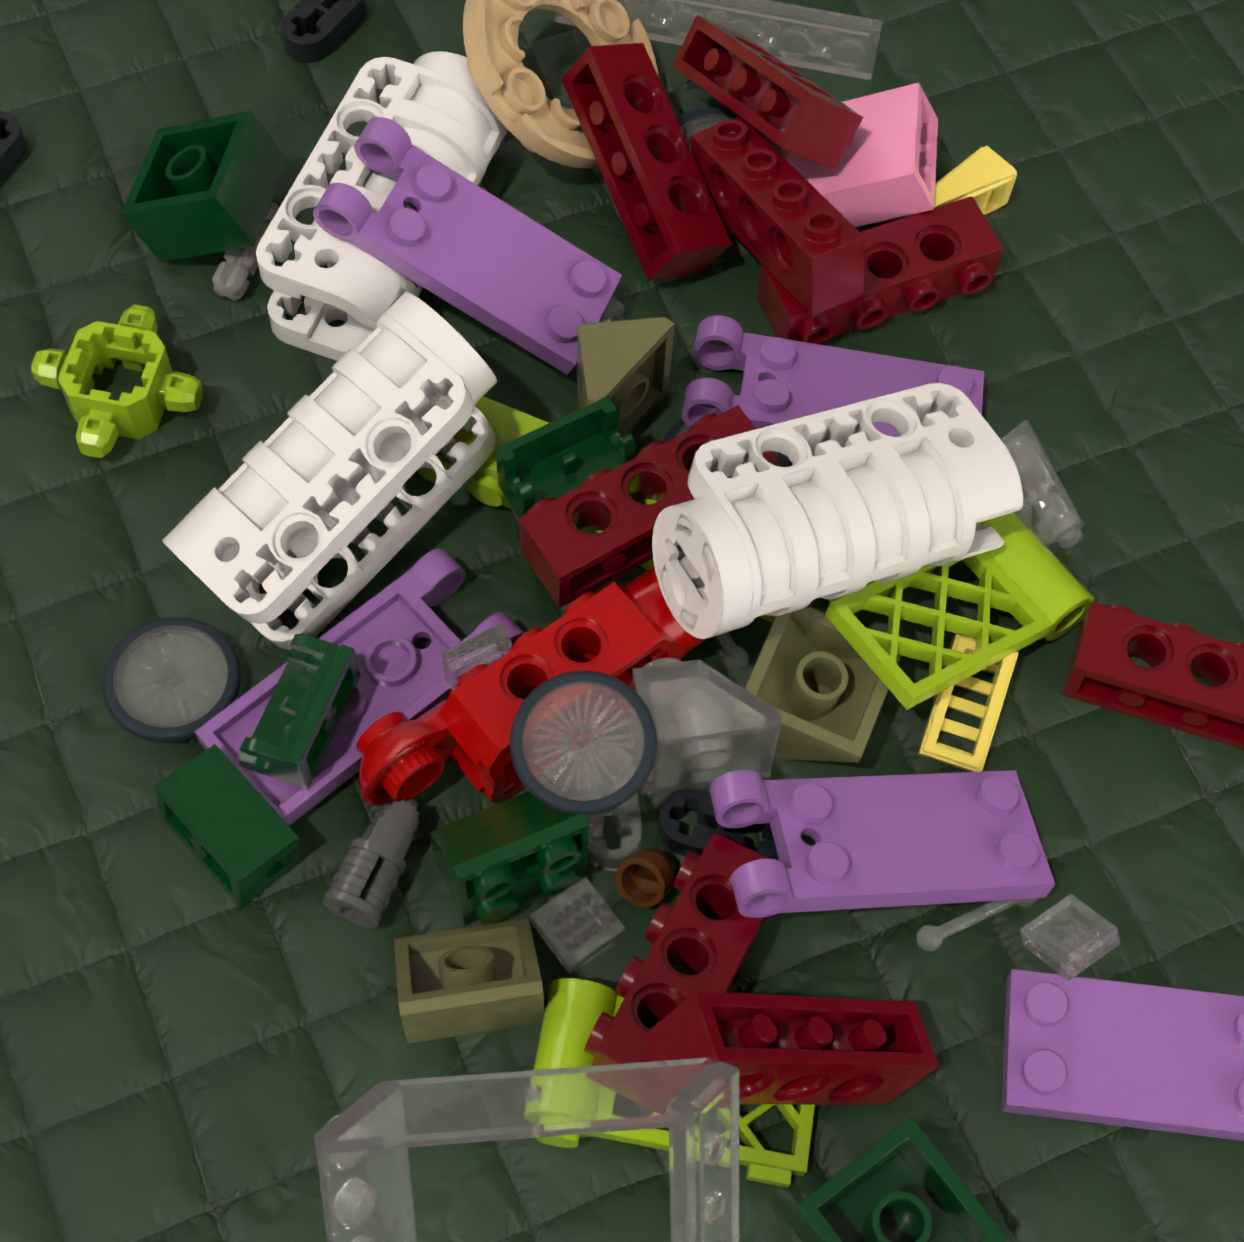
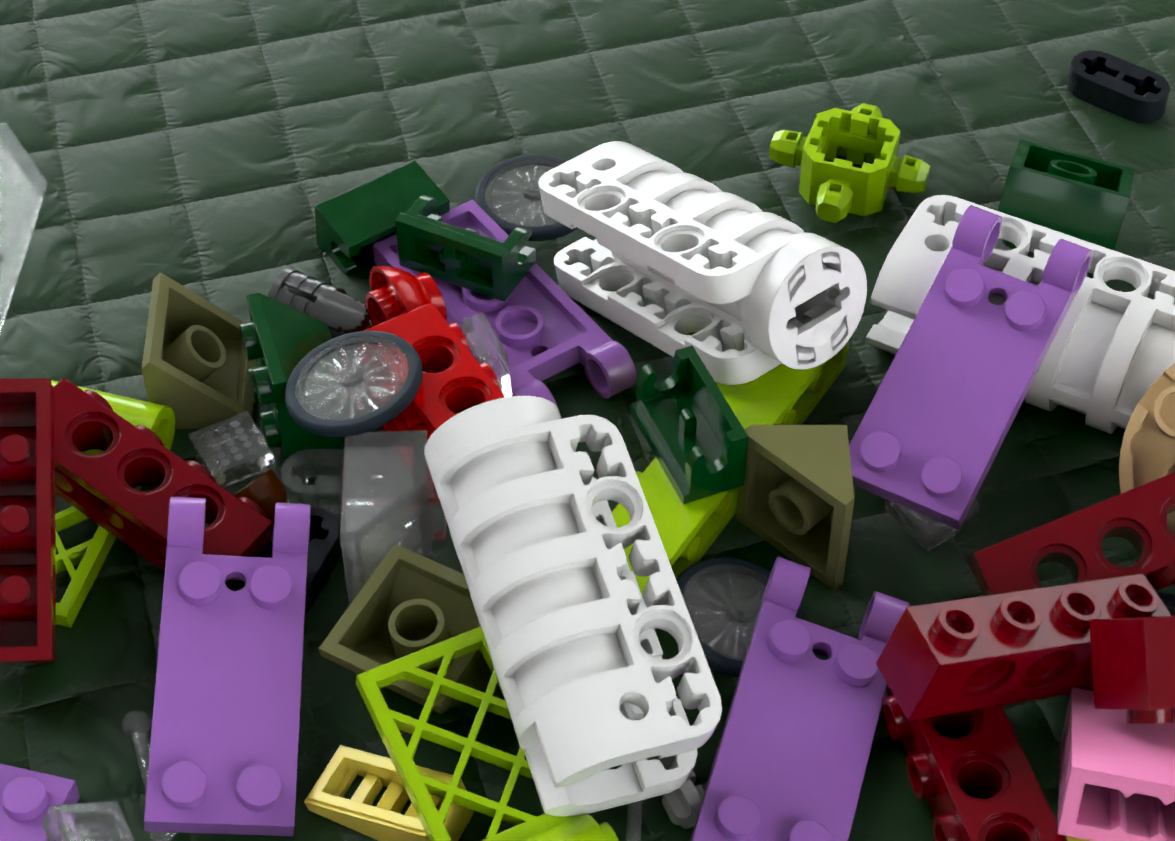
camera: 100 degrees right, 15 degrees down
dark red brick [519,405,780,608] -> none

